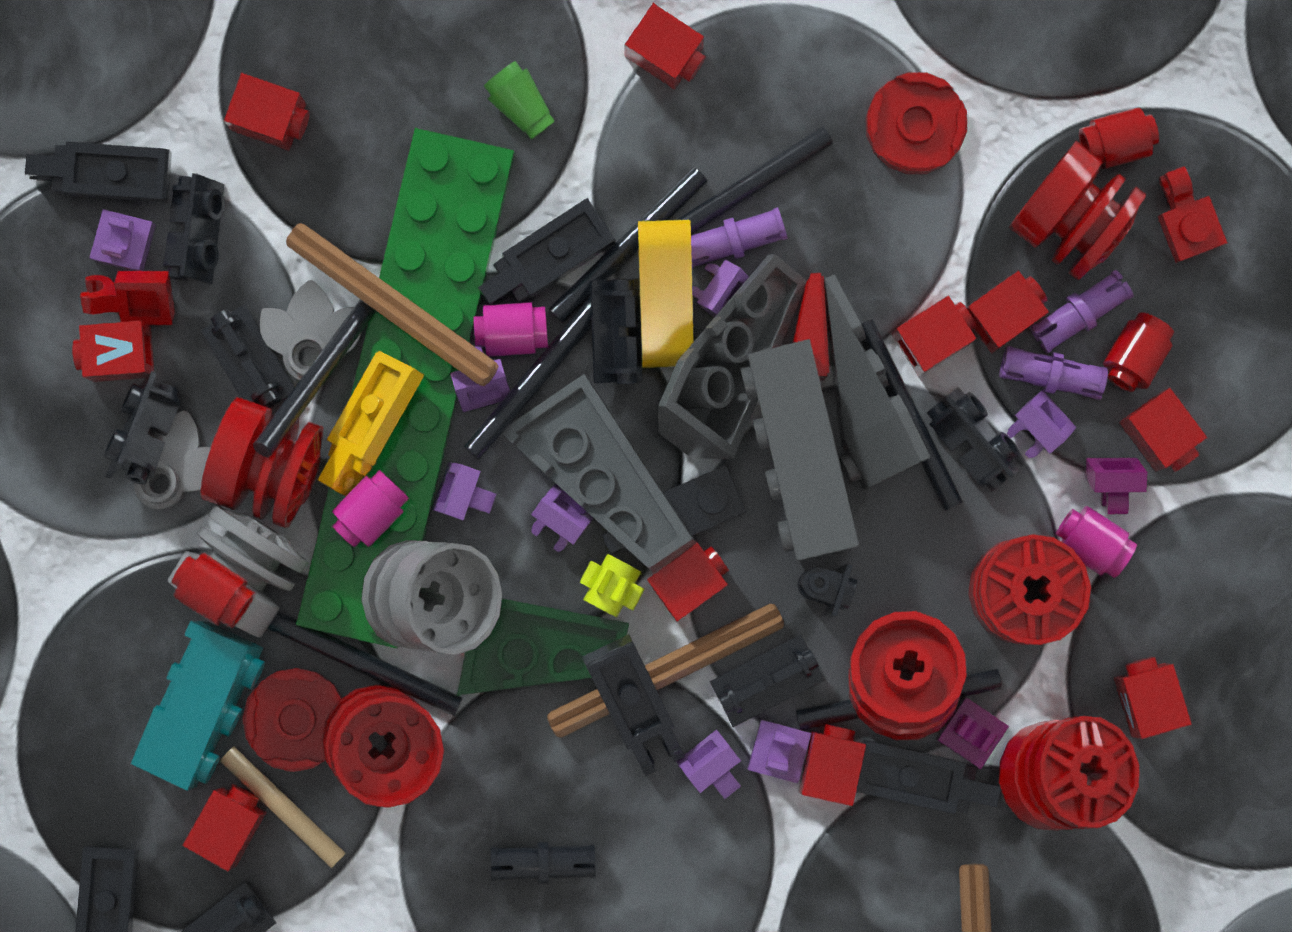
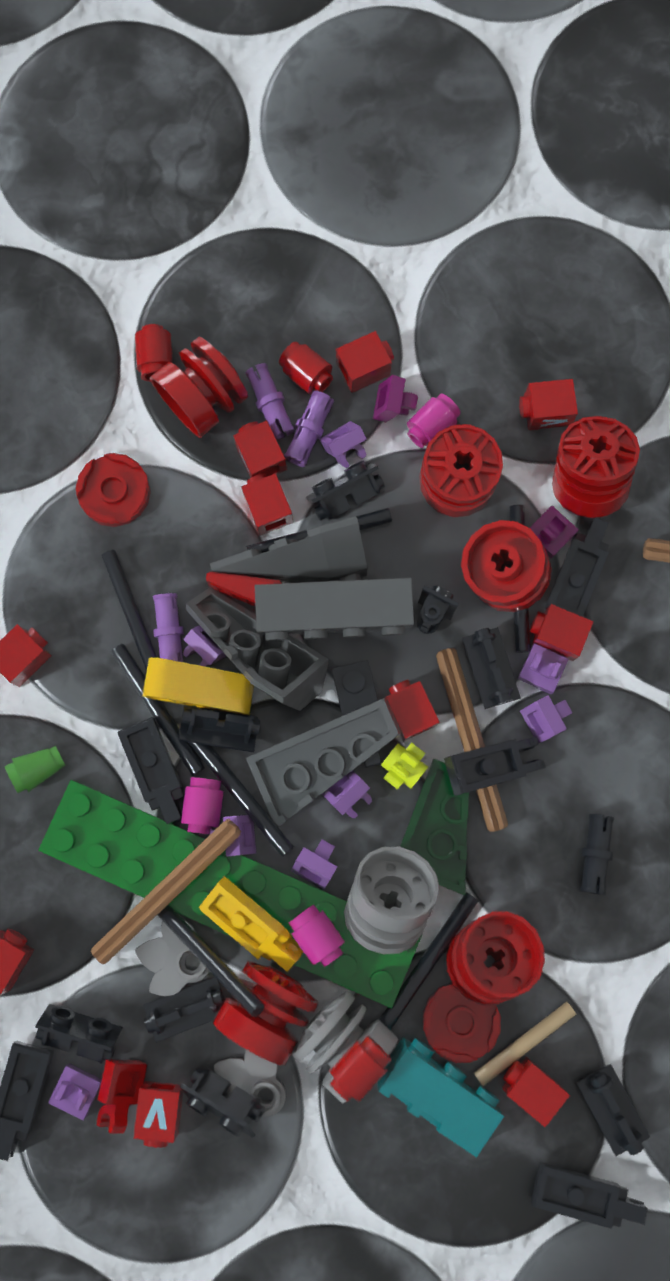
camera: 75 degrees left, 5 degrees down
red plate [1157,166,1227,263] -> none

